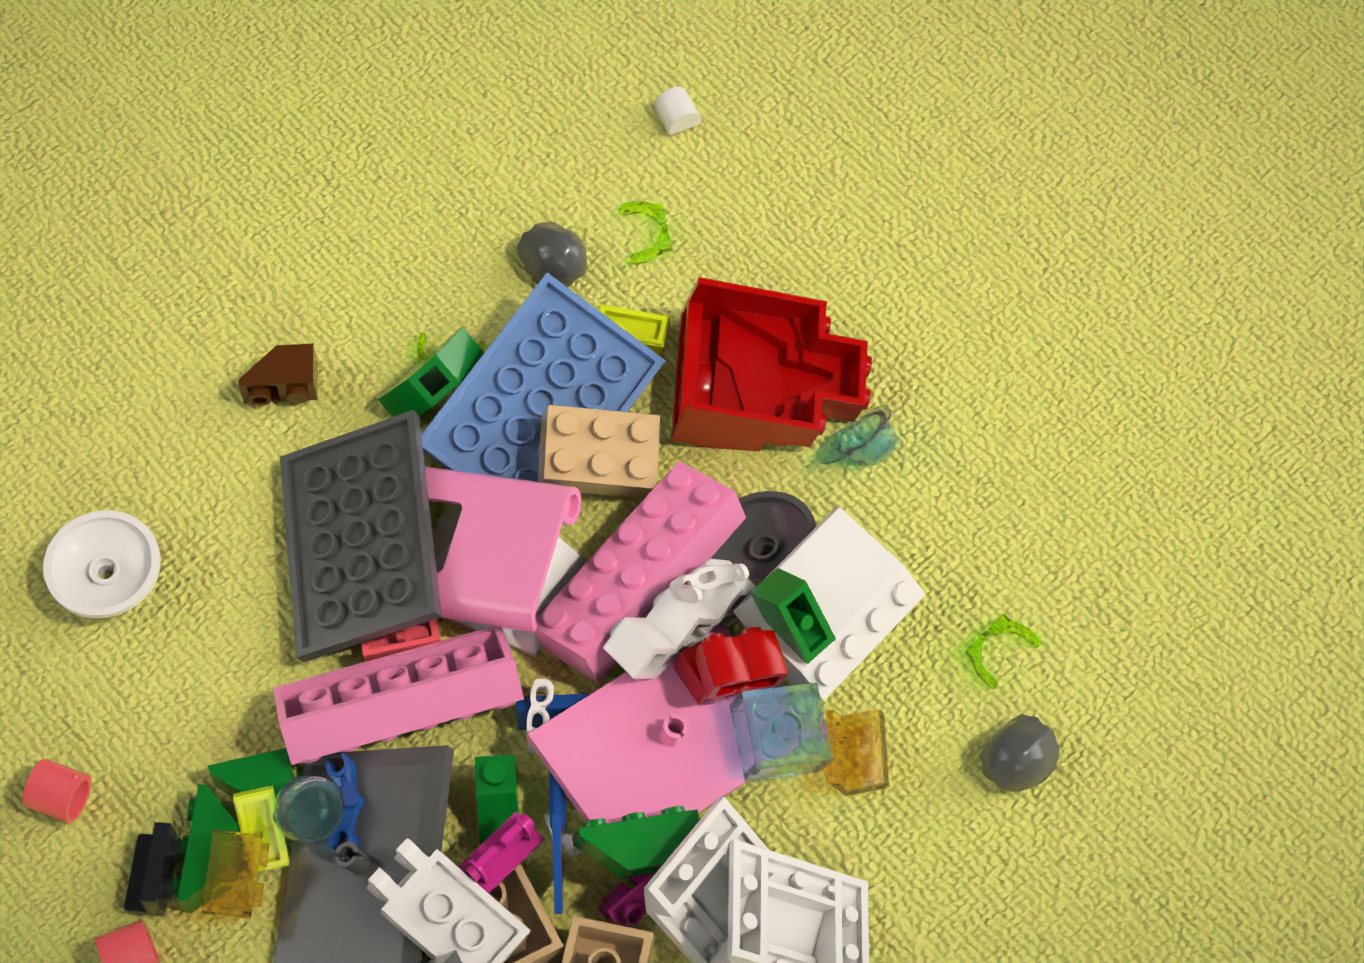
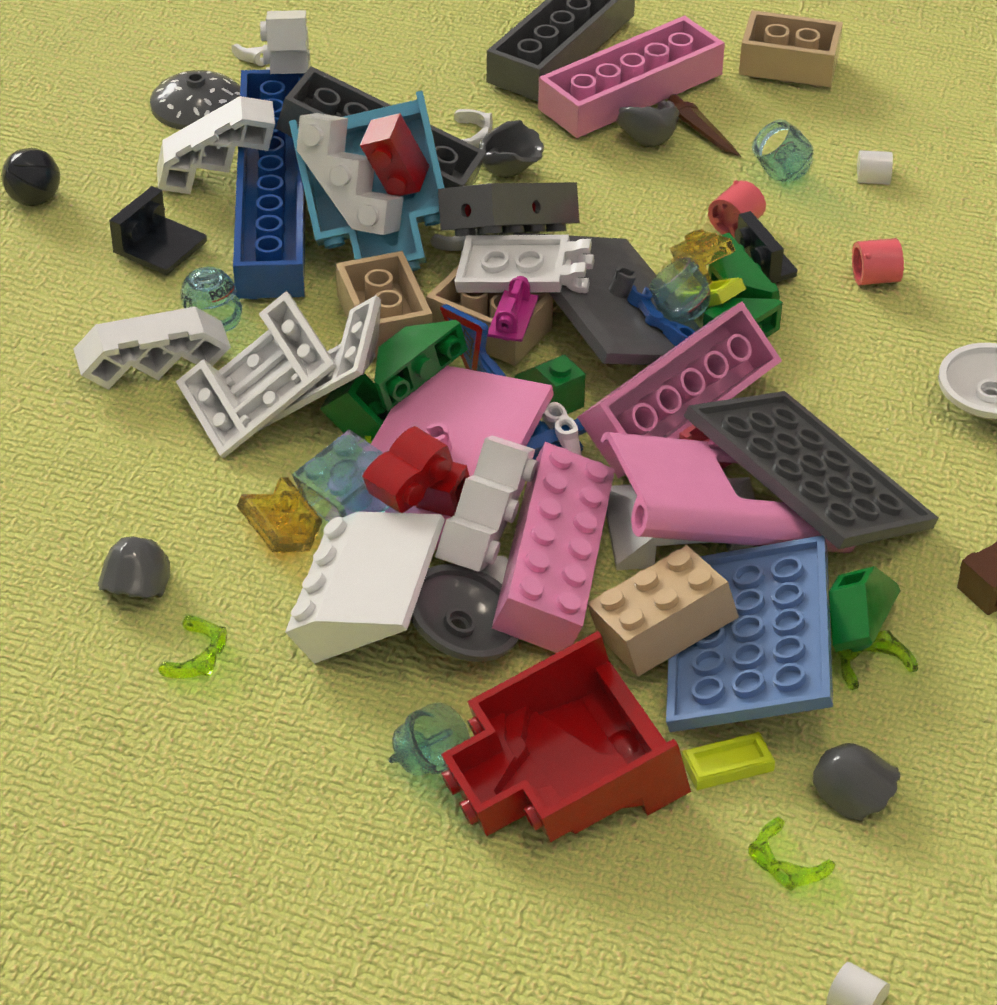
camera: 150 degrees right, 20 degrees down
white cap [669,564,749,603] -> none
green slope [750,568,836,664] -> none

